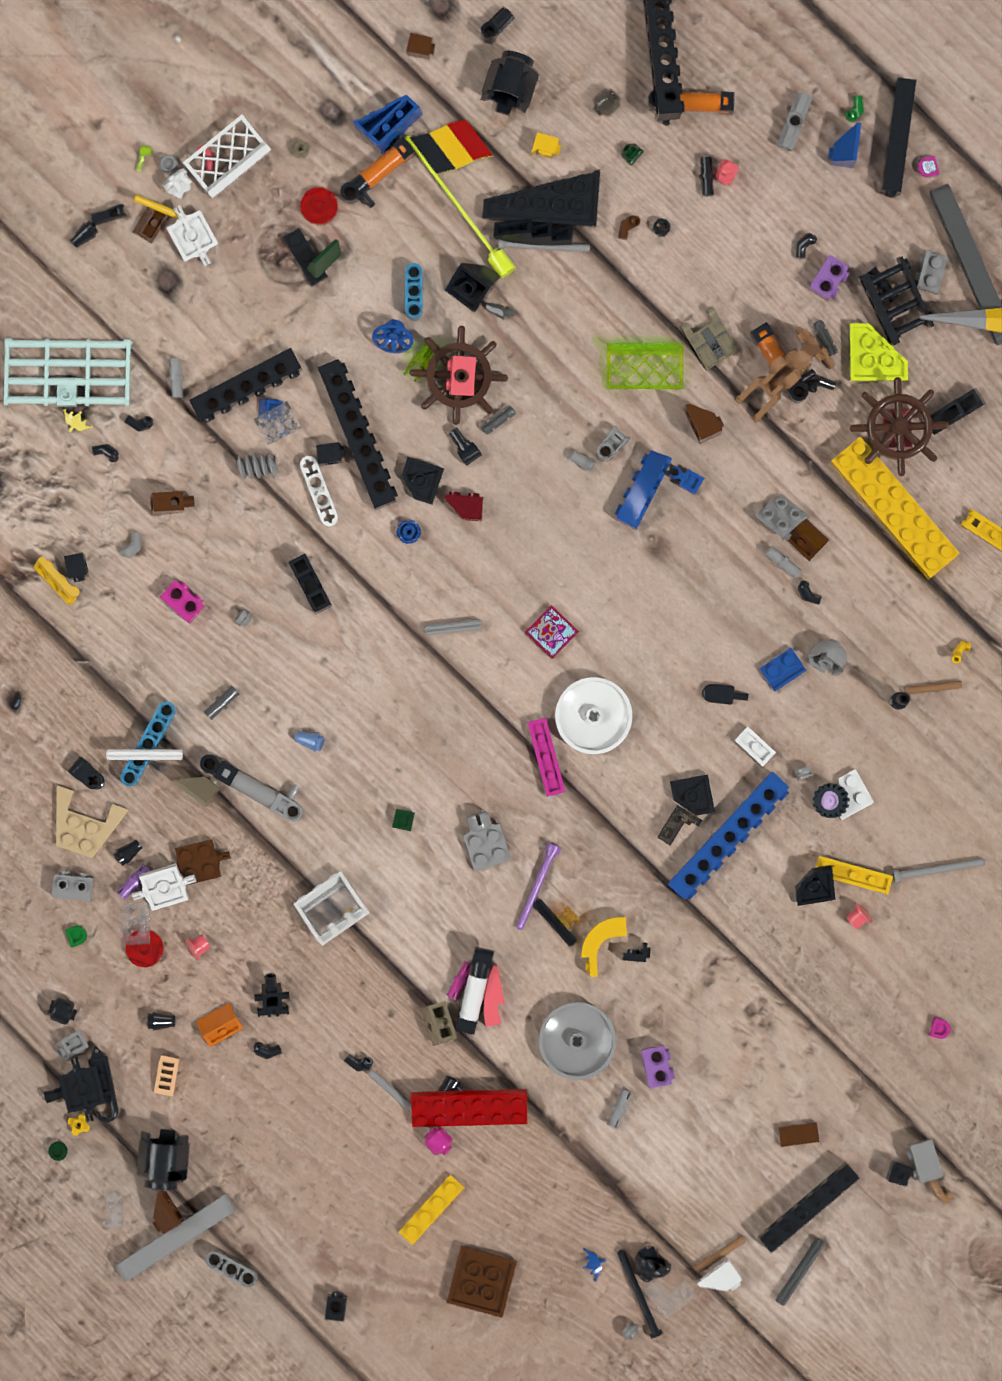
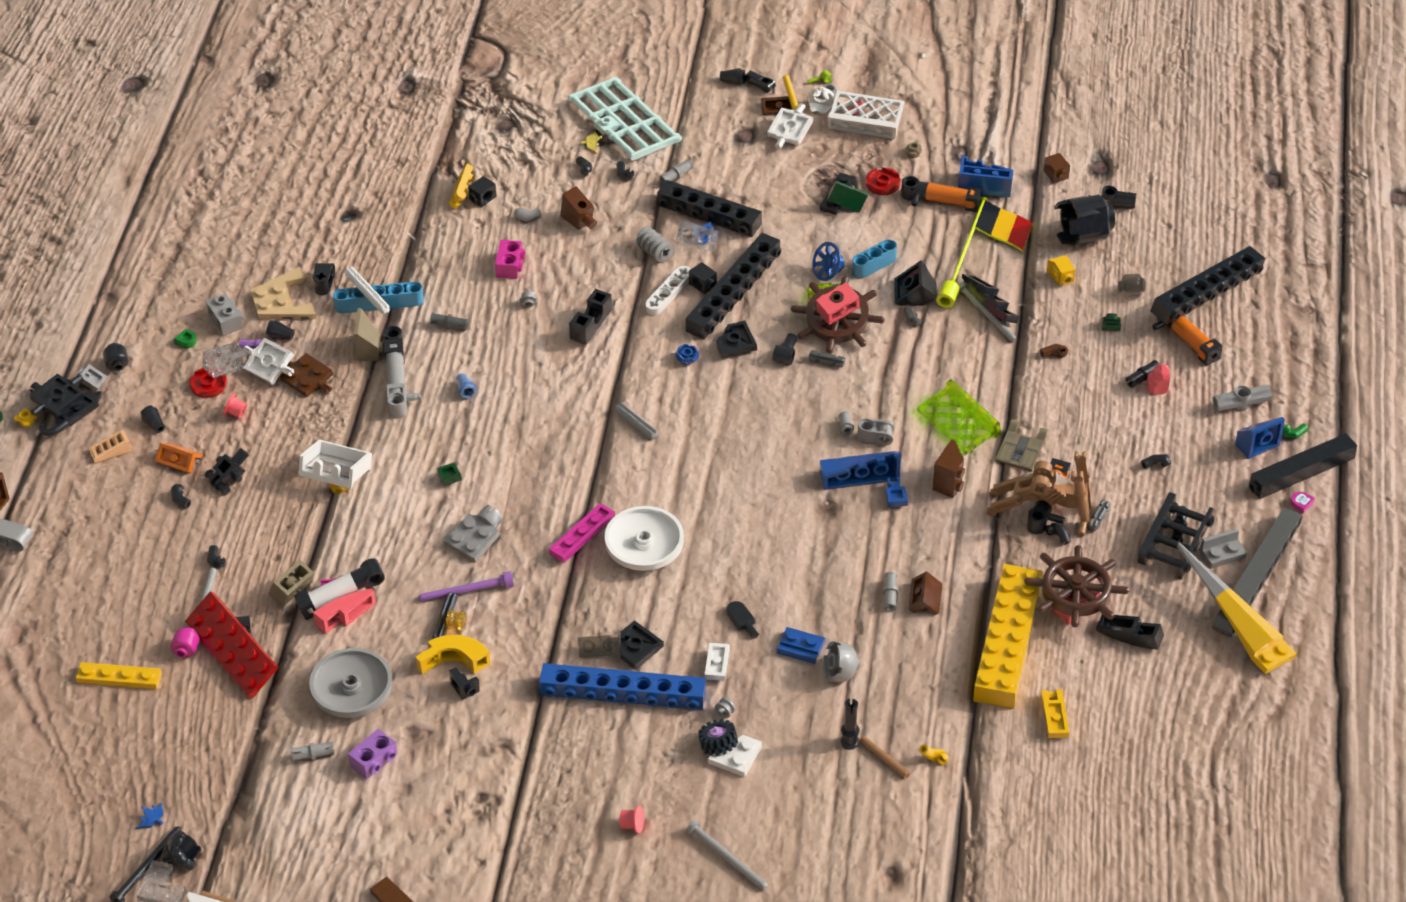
camera: 50 degrees right, 40 degrees down
black piece [137,1129,190,1190] -> none
dark red slope [445,492,483,522] -> none
reddish brown plate [446,1246,517,1318] -> none
black wing [482,170,600,227] -> none
tile [525,605,579,659] -> none
light grey plate [622,1322,639,1341] -> none
black bush [653,218,671,237] -> none
light grey hinge [755,494,809,540] -> none
black plate [795,865,836,906] -> none
black arm [798,580,822,605] -> none
medium lavender brick [808,255,850,301] -> none
yellow plate [815,856,893,895] -> none
neon yellow plate [849,323,908,382] -> none

